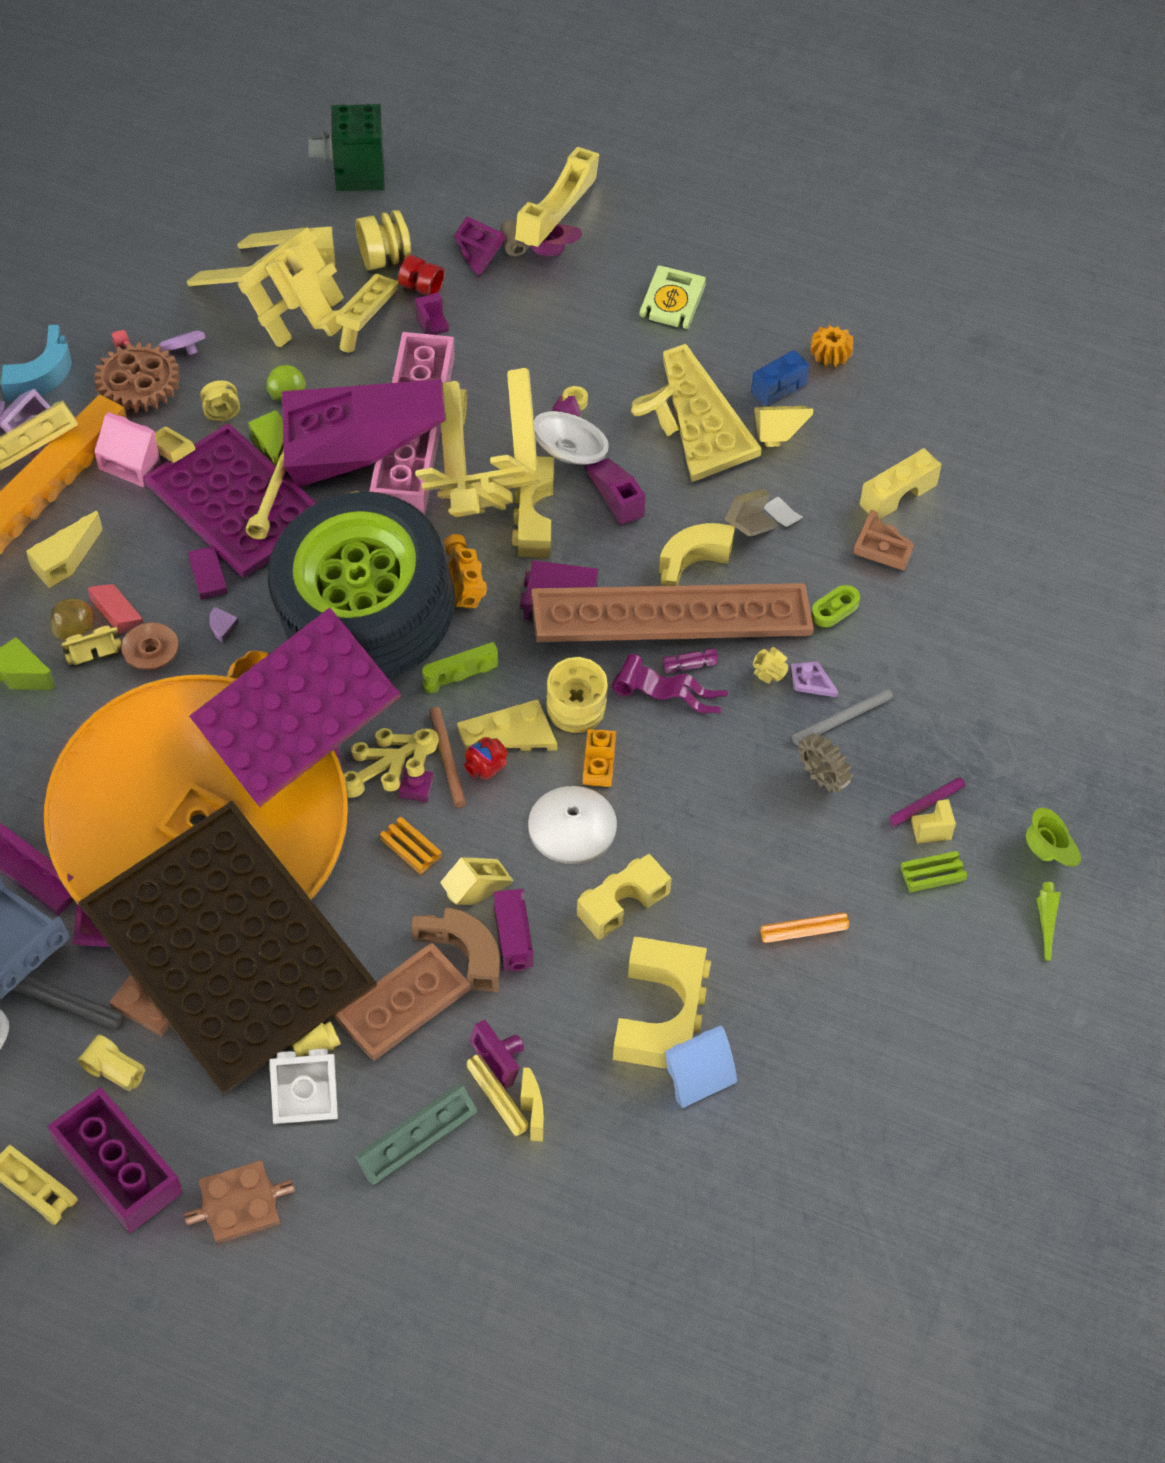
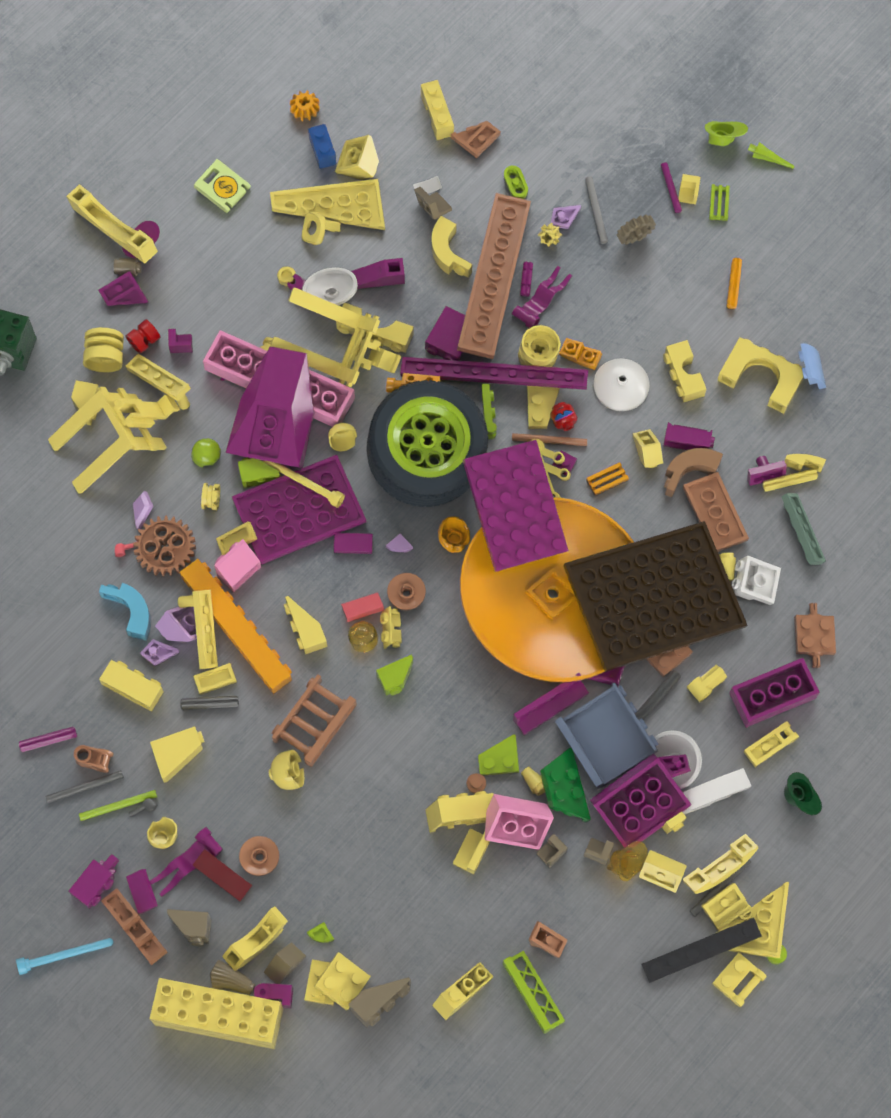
camera: 70 degrees left, 15 degrees up
none -> magenta plate [400,357,588,390]

